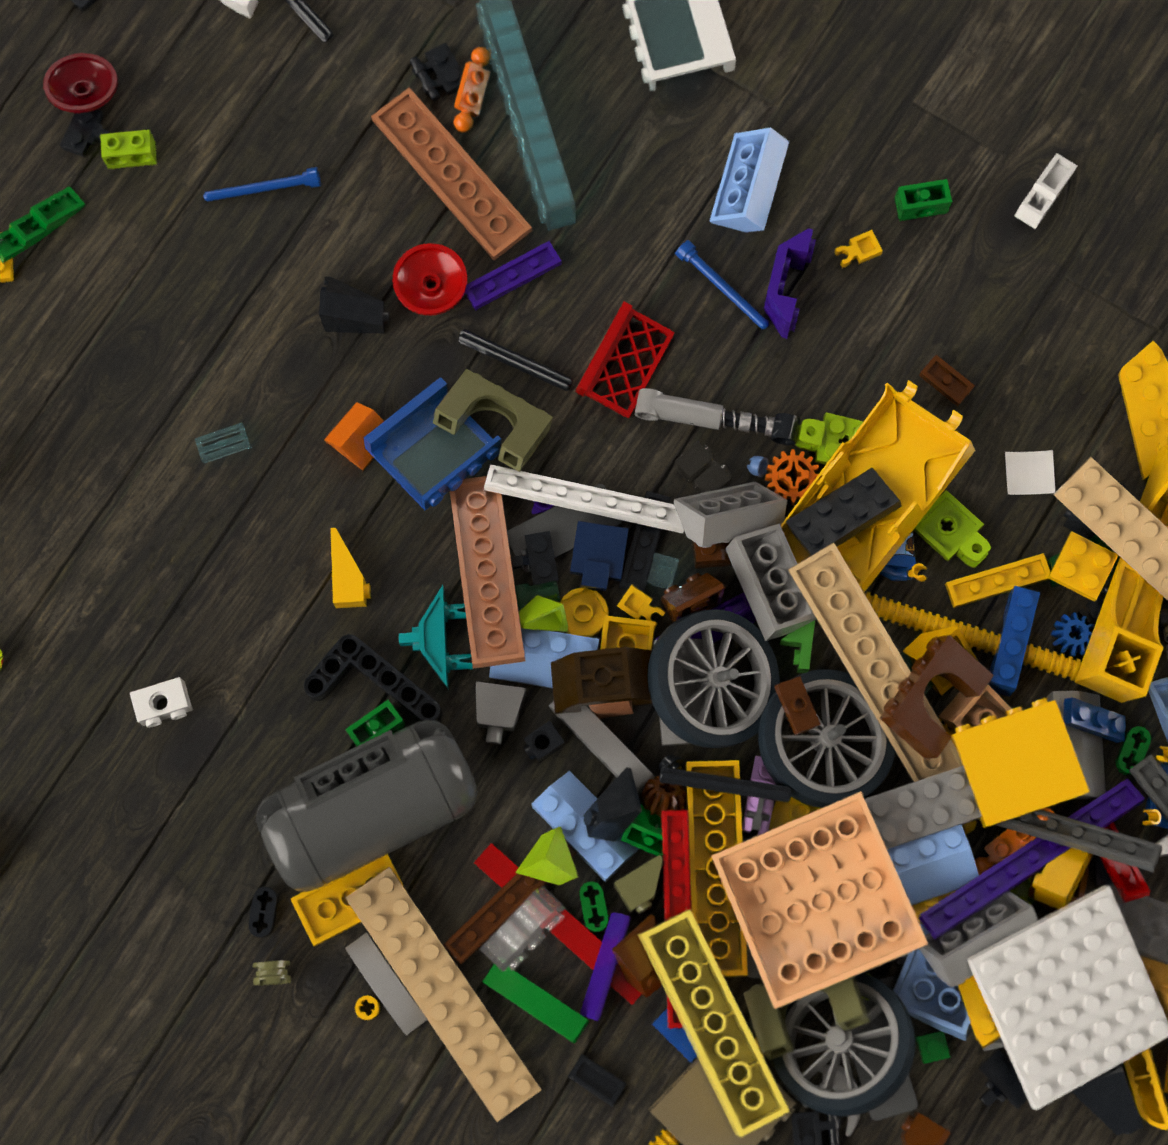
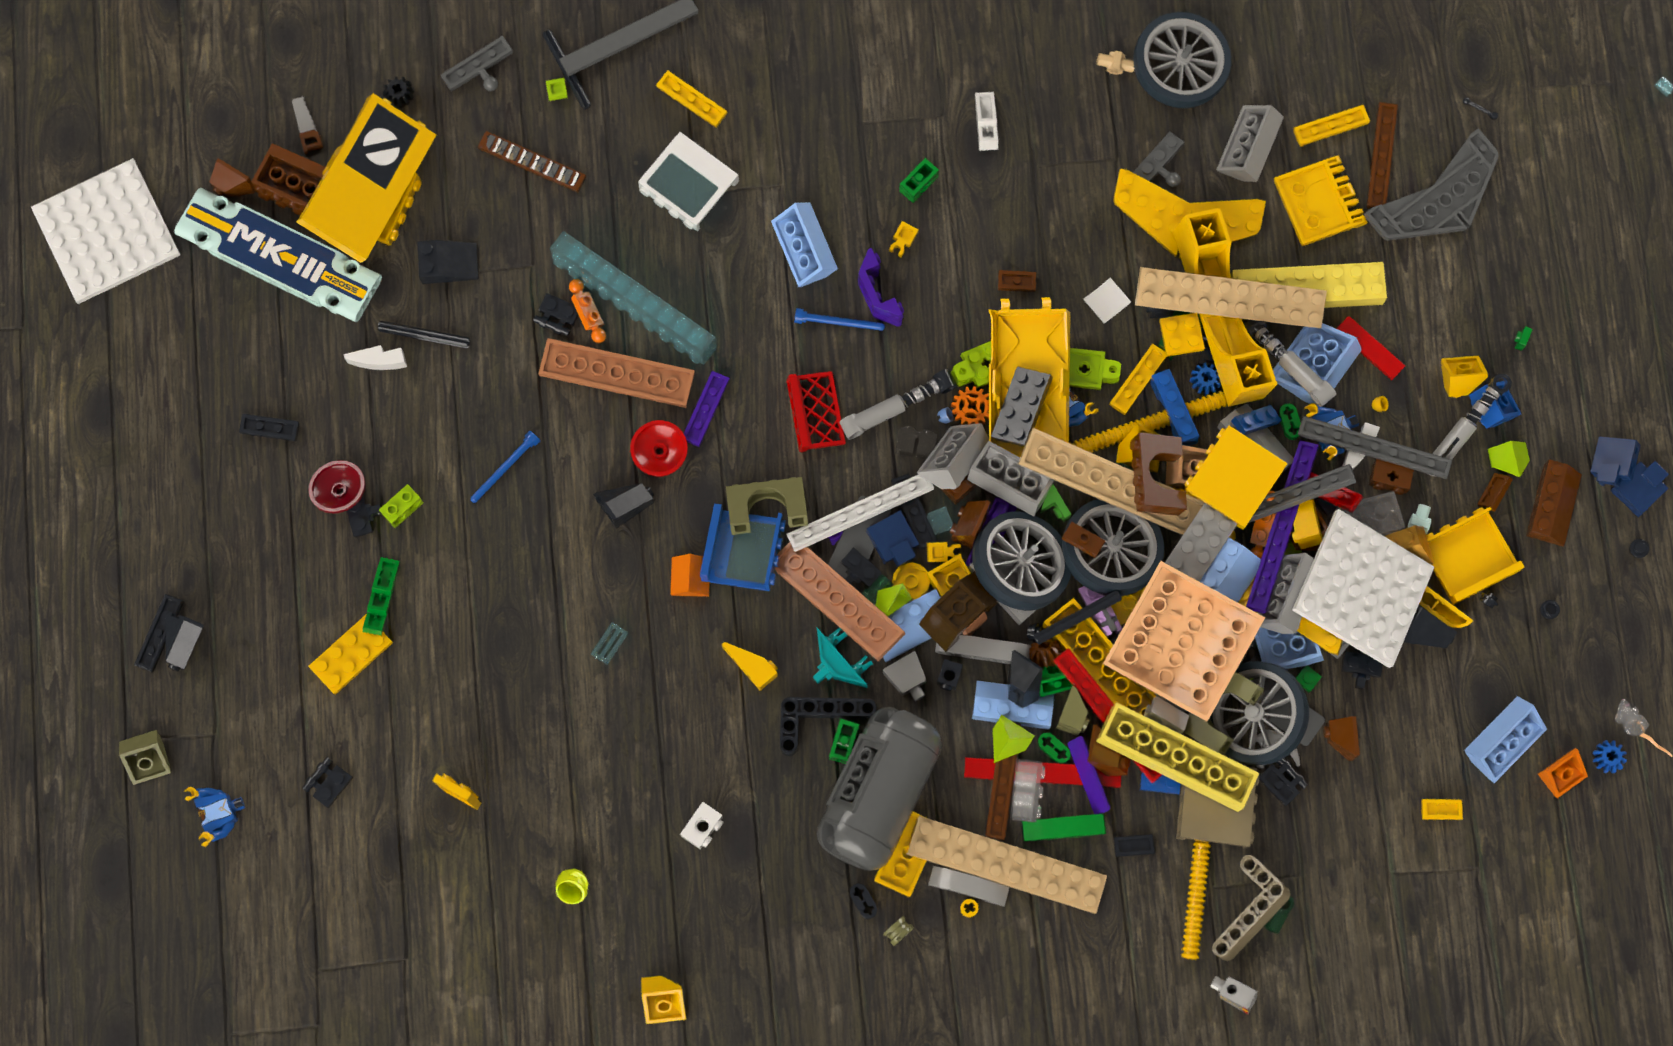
camera: 40 degrees left, 0 degrees up
black axle [458,329,573,391] -> none
none -> light grey hinge [1144,696,1189,734]

